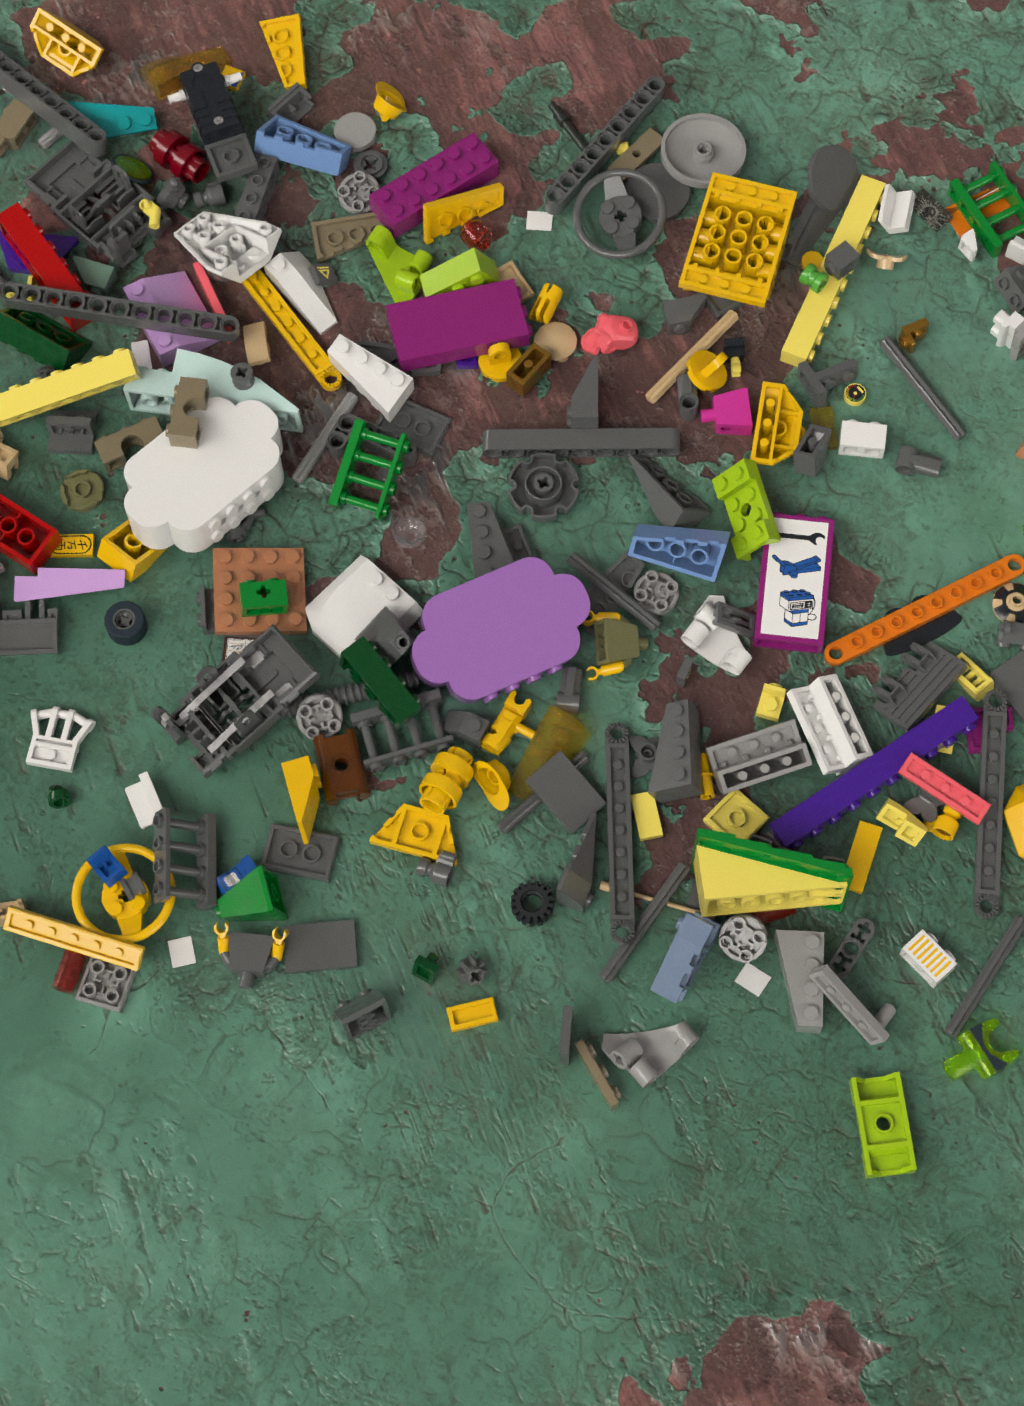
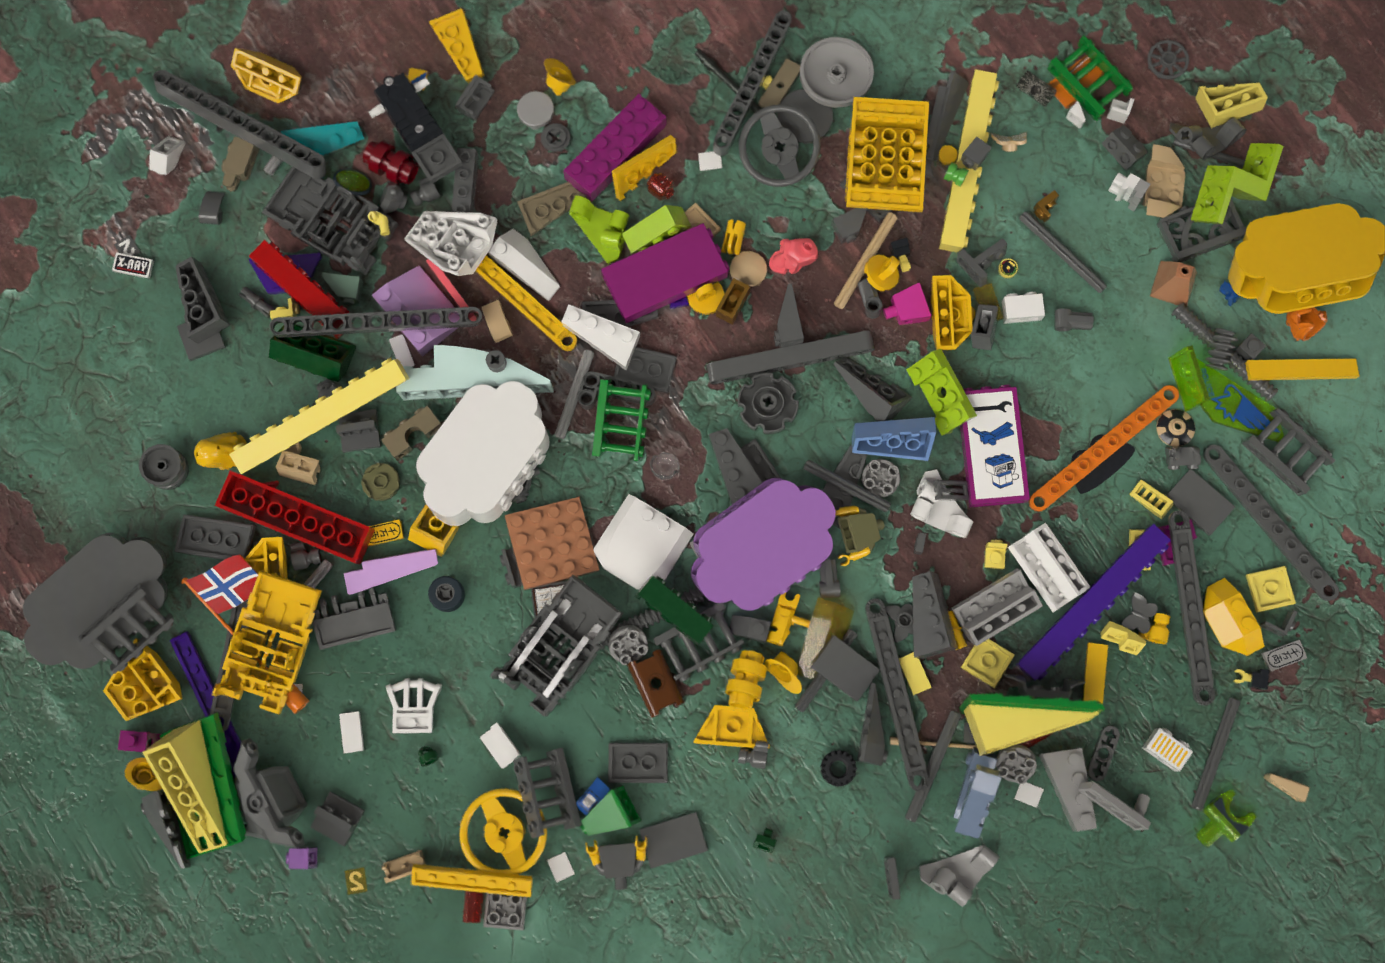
camera: 10 degrees left, 10 degrees up
blue bracket [87,845,128,888] -> none
dark grey wheel [119,872,147,901] -> none
clear yellow wedge [138,46,232,101] -> none
dark tan arch [165,377,210,449] -> none
green brick [239,578,288,617] -> none
medium blue wedge [253,114,351,176] -> none
yellow slope [281,756,323,845] -> none
dark grey tile [309,263,338,286] -> none
dark grey slope [334,988,392,1041] -> none
light grey tile [337,171,380,215] -> none
dark grey slope [354,606,416,666] -> none
yellow tile [446,997,499,1033] -> none
dark grey gear [456,955,488,986] -> none
dark tan tile [574,1039,622,1111] -> none
dark grey tile [807,145,858,211] -> none
lime piece [849,1072,917,1179] -> none
dark grey hinge [871,641,968,733] -> none
white panel [878,184,916,234] -> none
coral tile [898,752,991,825] -> none

